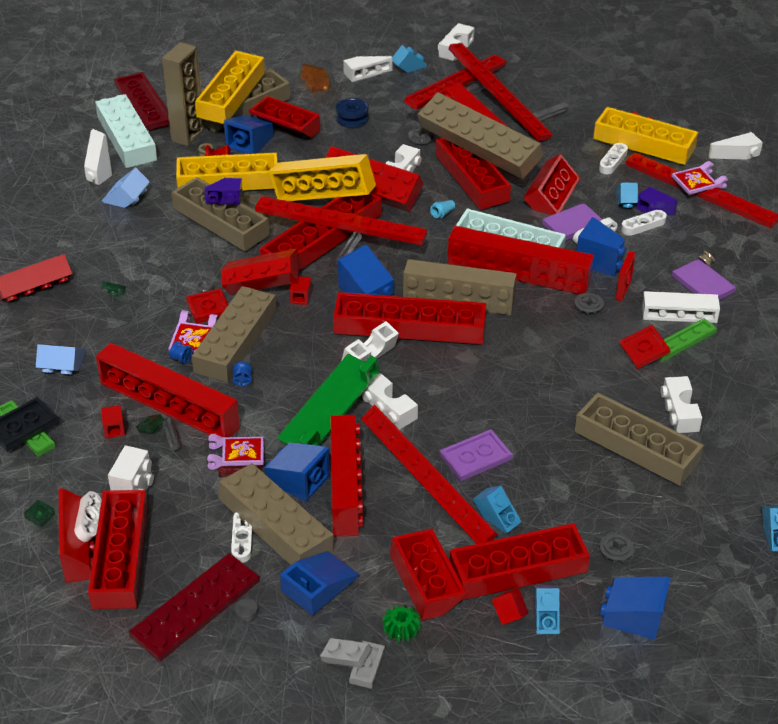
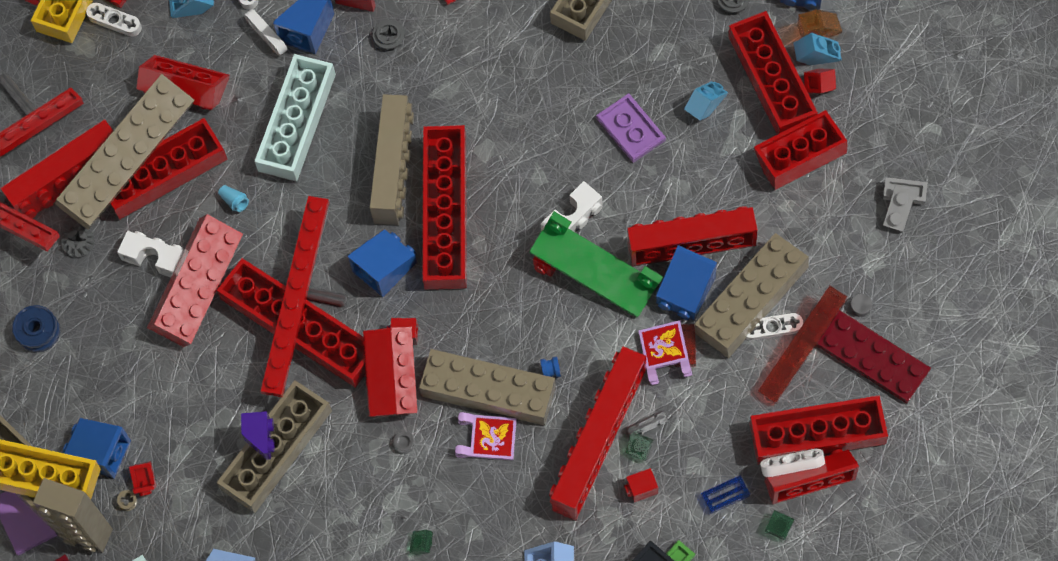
camera: 90 degrees left, 25 degrees up
white brick [108,446,154,490] -> none
blue wheel [169,341,193,364] -> none
yellow brick [176,153,277,190] -> none
red tile [186,288,228,324] -> none
red slope [249,96,320,138] -> none
yellow brick [269,154,376,201] -> none
blue slope [280,551,359,616] -> none
white arch [341,321,399,361] -> none
red plate [361,405,498,544] -> none
green gear [382,604,421,643] -> none
red brick [447,226,594,295] -> none
medium lavender tile [542,203,603,241] -> none
none -> clear blue tile [701,475,750,514]
none -> clear red plate [758,286,848,404]
none -> clear orange slope [797,10,842,38]

